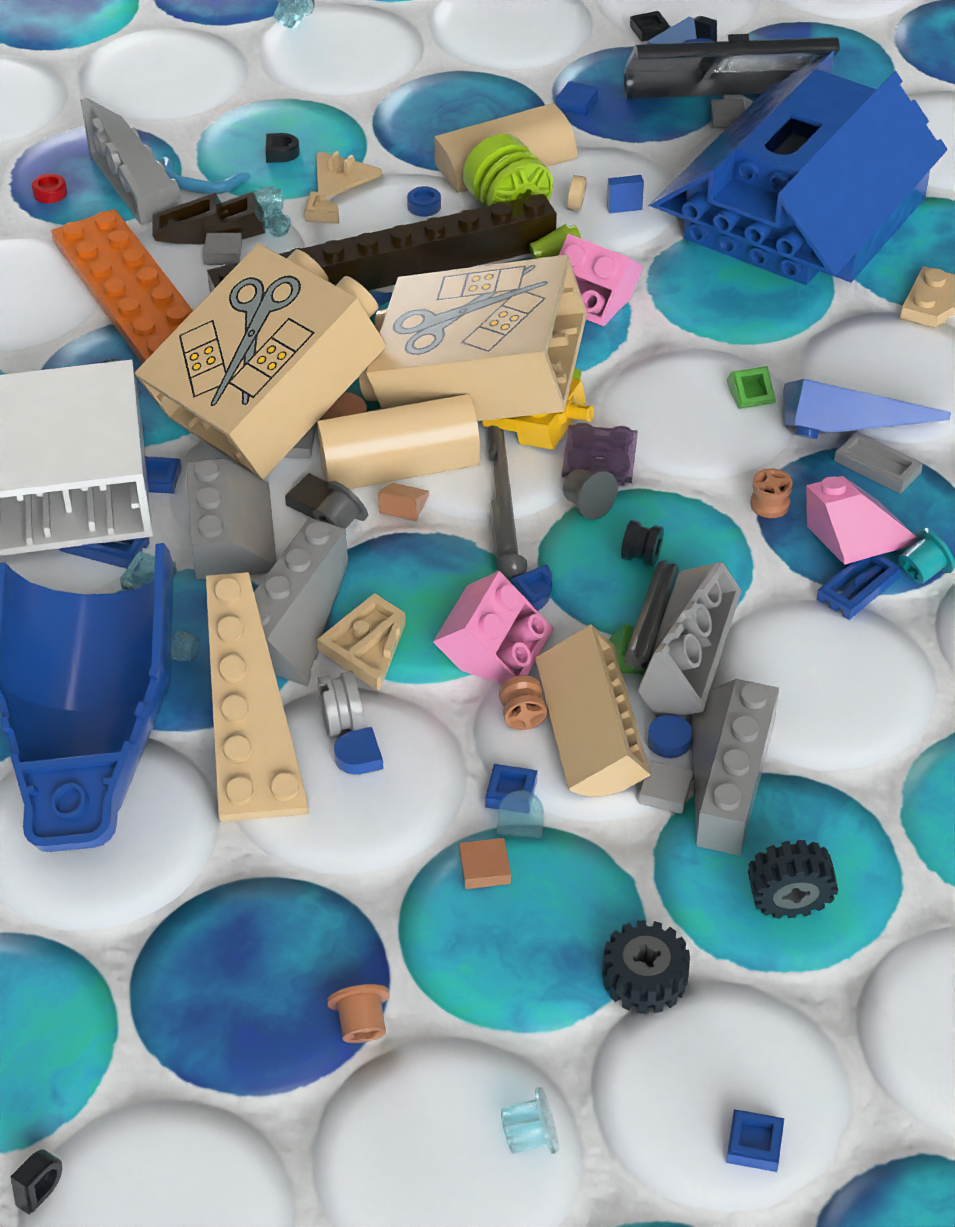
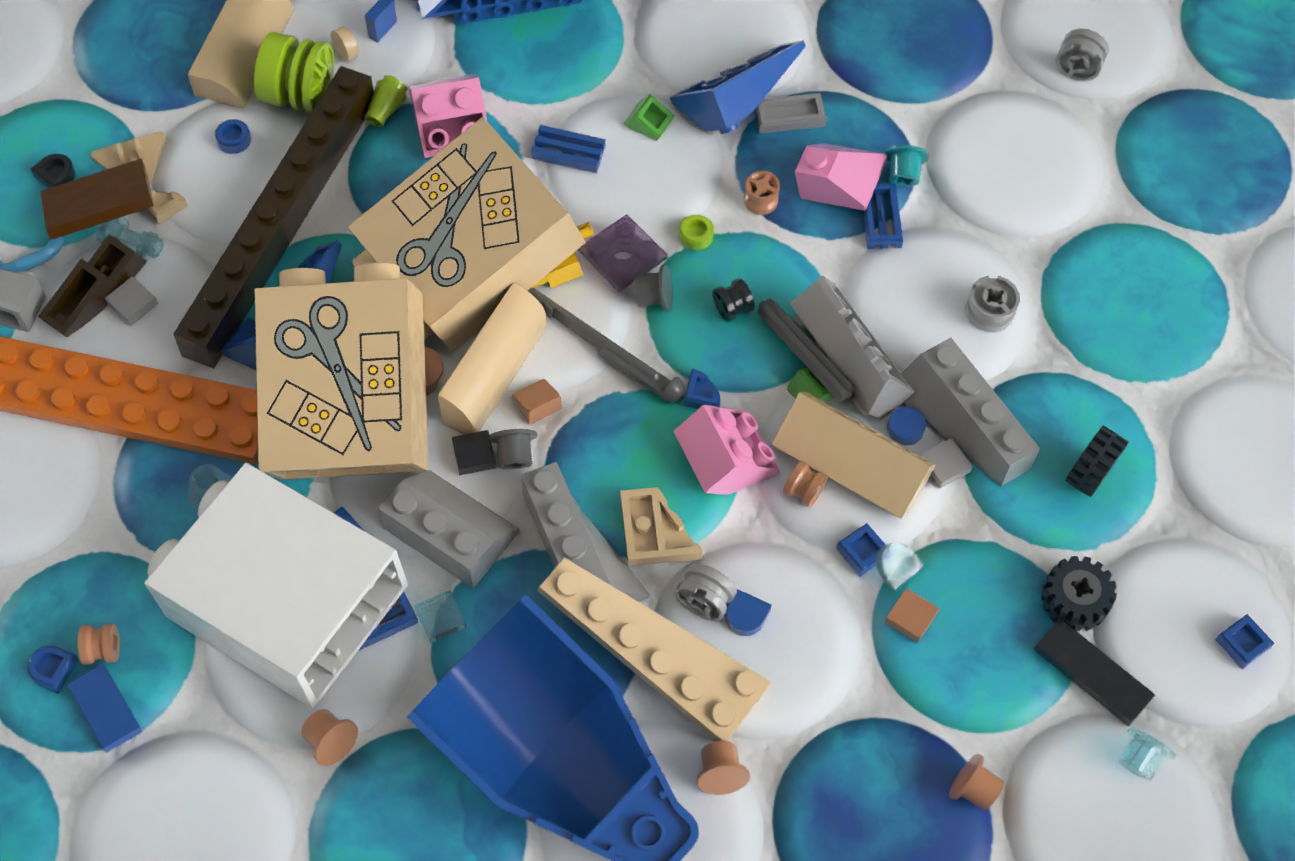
camera: 50 degrees left, 15 degrees up
none -> reddish brown tile [40,158,154,240]
none -> blue tile [531,125,606,173]
none -> lime tile [679,215,714,250]
none -> nougat piece [697,740,750,795]
none -> light grey wheel [965,276,1020,332]
none -> black tile [1034,619,1155,727]

